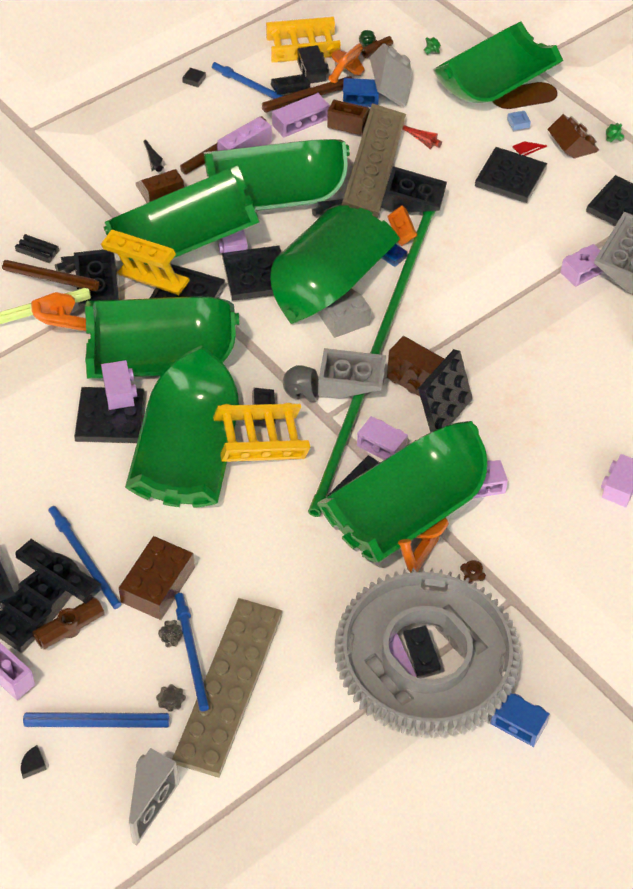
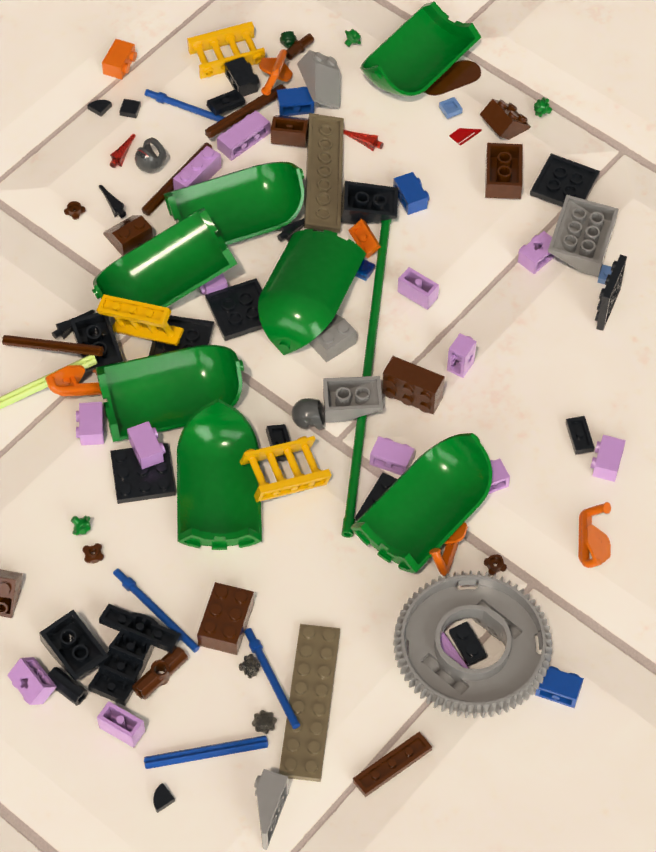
camera: 10 degrees left, 5 degrees up
black tile [15,234,59,263] -> none
black plate [418,349,473,432] -> none
black plate [475,147,547,203] -> none
none -> reddish brown plate [64,201,86,220]
none -> green plant [71,515,91,535]
none -> lavender brick [76,402,104,446]
none -> reddish brown plate [82,543,104,564]
none -> black tile [87,100,112,117]
none -> orange brick [102,39,137,80]
none -> clear red piece [110,134,135,168]
none -> dark grey helmet [135,137,167,173]
none -> reddish brown plate [352,732,432,797]
none -> blue brick [393,172,429,215]
none -> lavender brick [398,267,439,310]
none -> lavender brick [447,333,477,378]
none -> reddish brown brick [485,143,523,199]
none -> black plate [565,416,595,455]
none -> orange piece [578,502,611,568]

